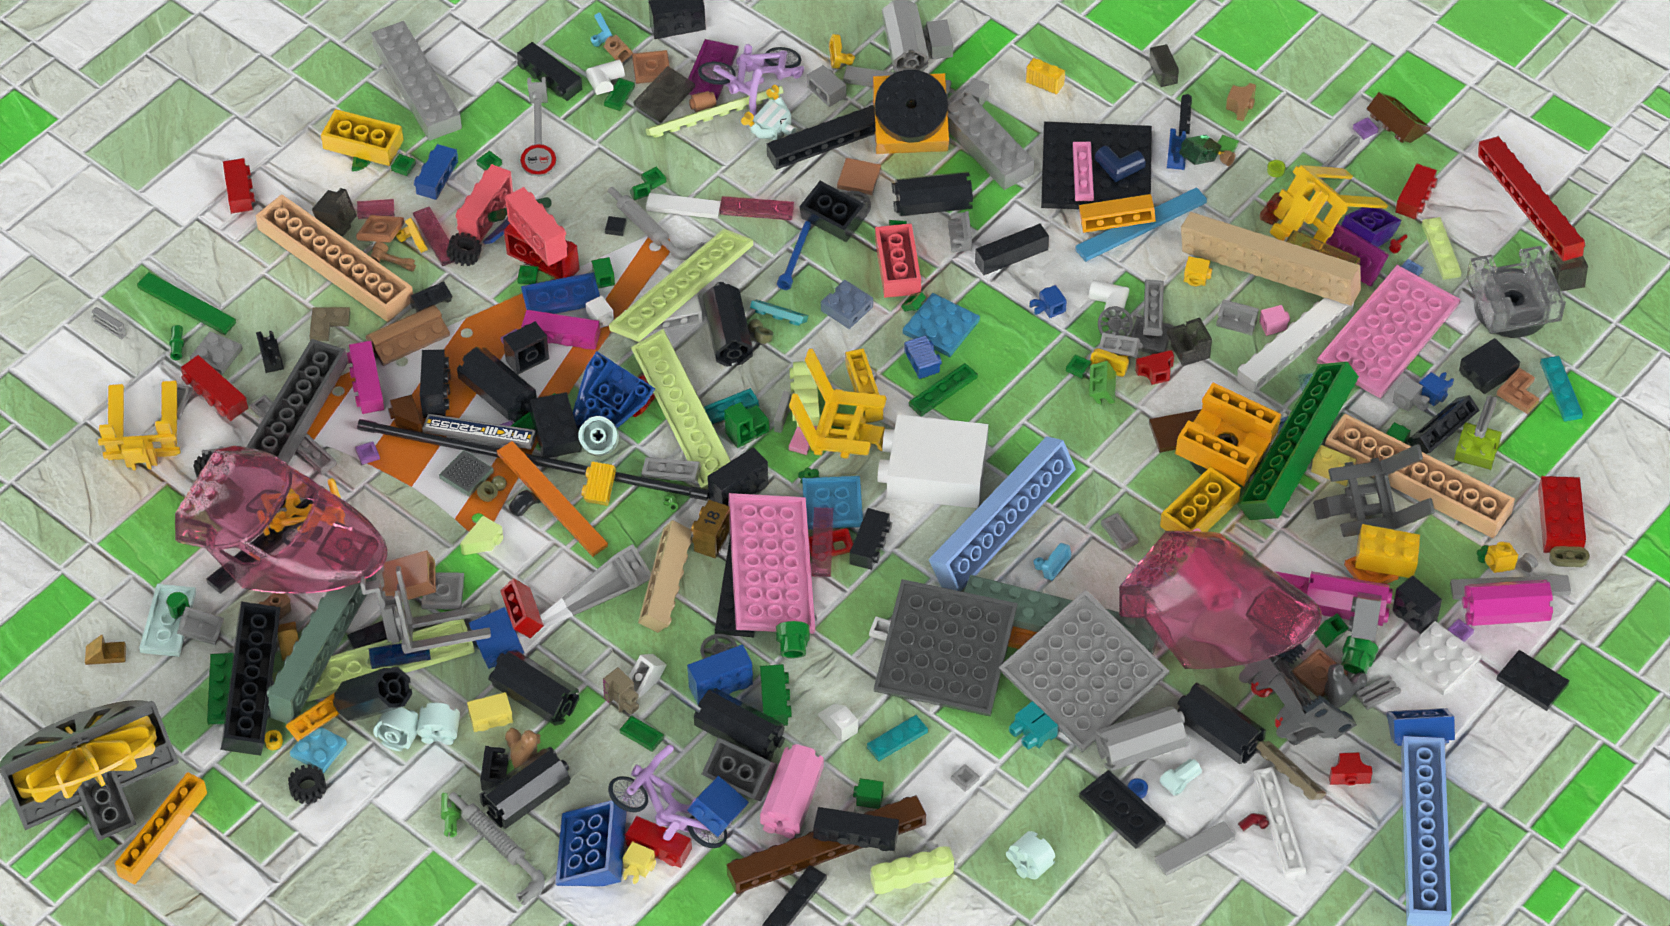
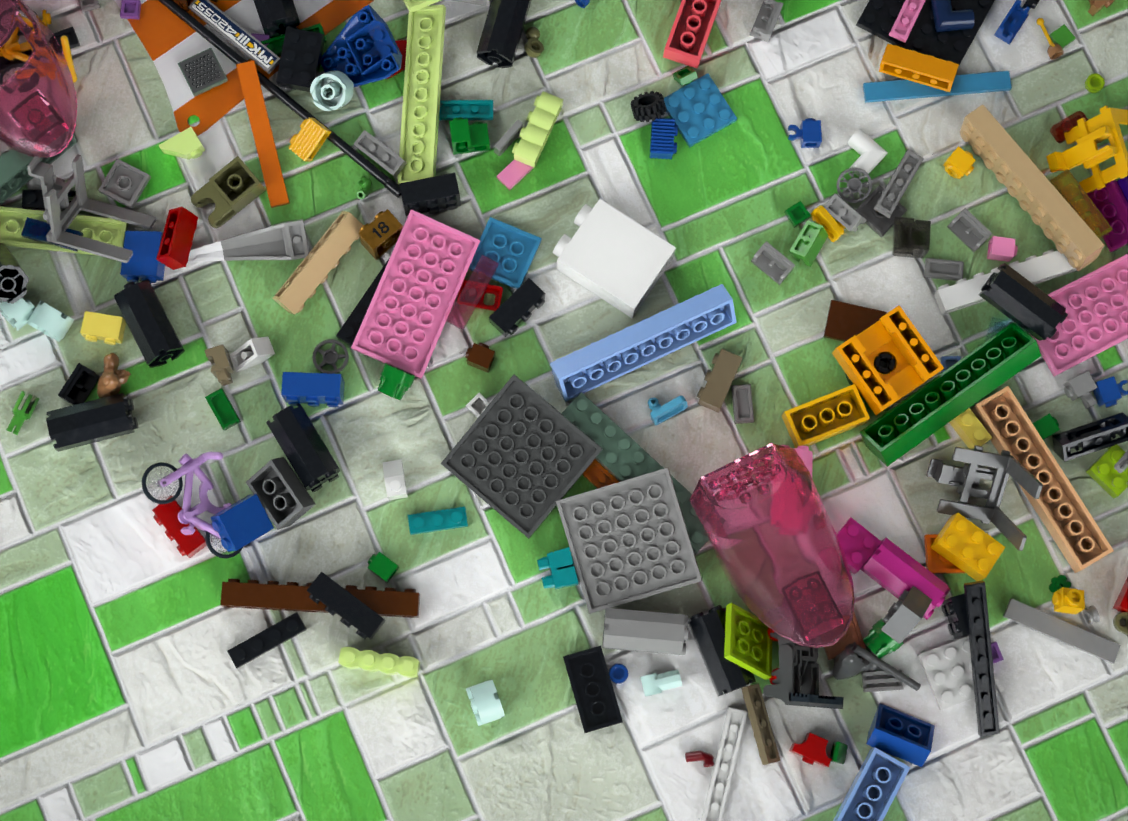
camera: 20 degrees right, 25 degrees up
nougat brick [382,550,436,602] -> none
light grey piece [448,792,545,905] -> none
olive plate [477,476,507,502] -> none
black hair [509,490,541,516] -> none
blue slope [556,800,627,886] -> none
light yellow brick [623,842,656,884] -> none
teal plate [750,299,808,326] -> none
green brick [760,664,792,726] -> none
bright pink brick [760,744,824,839] -> none
yellow piece [789,348,887,459] -> none
green plant [798,468,820,484] -> none
sand blue piece [821,280,873,329] -> none
yellow brick [845,348,883,424] -> none
green tile [909,363,978,417] -> none
light grey tile [951,764,980,792] -> none
black brick [975,223,1049,276] -> none
red brick [1135,350,1174,385] -> none
light grey tile [1155,821,1235,876] -> none
clear green brick [1179,135,1222,165] -> none
green brick [1314,613,1349,648] -> none
dark pink brick [1462,579,1553,626] -> none
black plate [1496,650,1570,711] -> none
none -> olive brick [191,156,266,228]
none -> reddish brown brick [465,343,495,373]
none -> black tyre [630,91,666,122]
none -> dark tan brick [697,349,743,413]
none -> lime plate [724,603,772,680]
none -> light grey hinge [751,241,795,285]
none -> green slope [830,741,848,764]
none -> dark grey bar [853,644,921,691]
none -> light grey tile [924,258,964,281]
none -> black tile [964,580,1000,737]
none -> black brick [979,263,1068,341]

